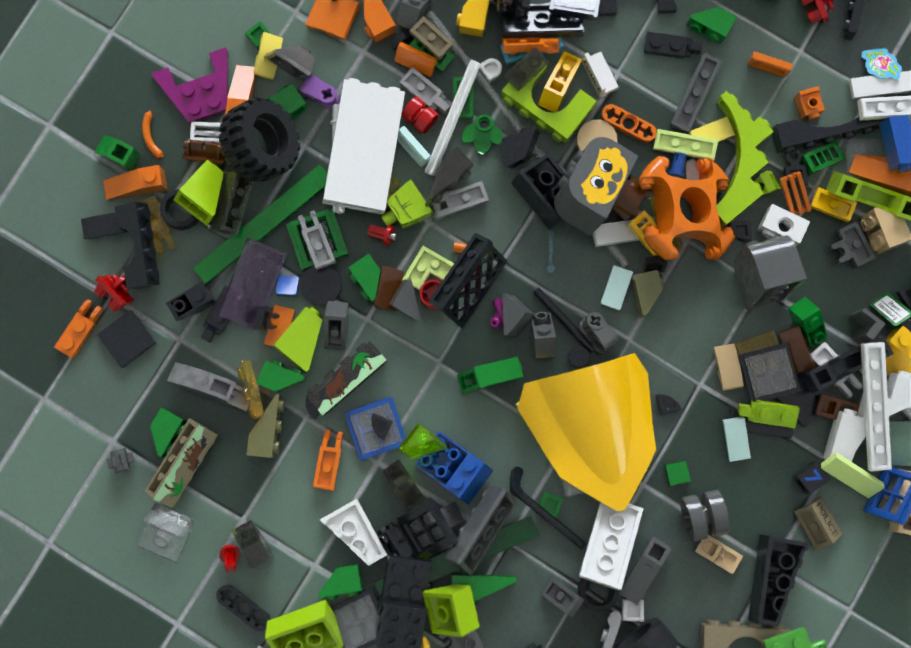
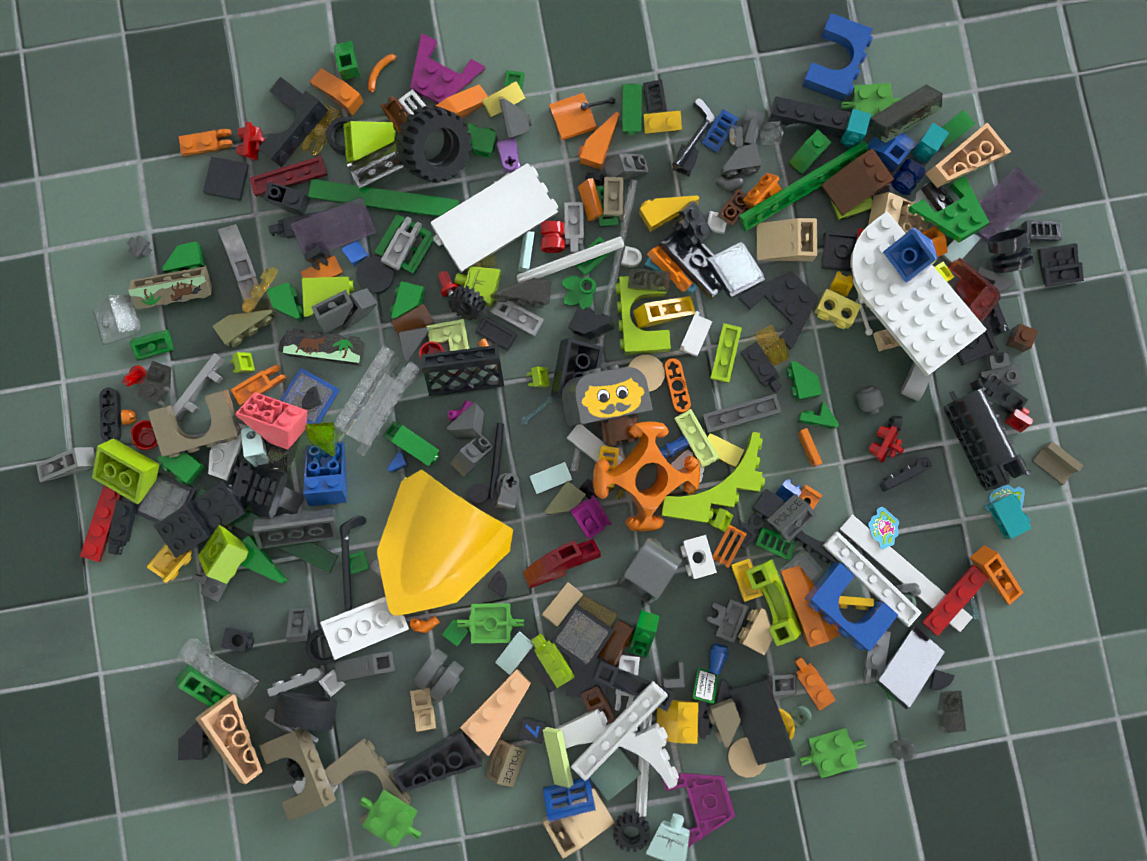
camera: 50 degrees right, 0 degrees up
black tile [728,221,752,243] -> none
none -> orange hinge [121,410,136,425]
none -> green slope [130,329,174,360]
none -> red hair [131,420,158,451]
none -> dark tan arch [148,389,241,458]
none -> light grey hinge [173,353,225,421]
none -> lime tile [230,352,255,373]
none -> coral slope [236,392,307,450]
none -> light aqua torso [241,425,273,467]
none -> dark red plate [250,156,328,197]
none -> dark grey slope [312,290,353,333]
none -> clear piece [334,346,421,456]
none -> blue slope [387,450,408,473]
none -> orange arm [410,615,440,633]
none -> black tyre [448,285,486,321]
none -> bright green plate [457,603,524,643]
none -> light nougat wedge [460,668,531,756]
none -> black tile [475,316,518,351]
none -> dark red slope [523,539,601,589]
none -> lime tile [527,366,550,388]
none -> magenta plate [570,495,611,540]
none -> blue cone [709,643,729,674]
none -> lime plate [710,323,742,383]
none -> clear yellow slope [754,325,789,366]
none -> dark grey panel [767,494,816,542]
none -> blue tile [775,479,802,502]
none -> green slope [797,402,839,430]

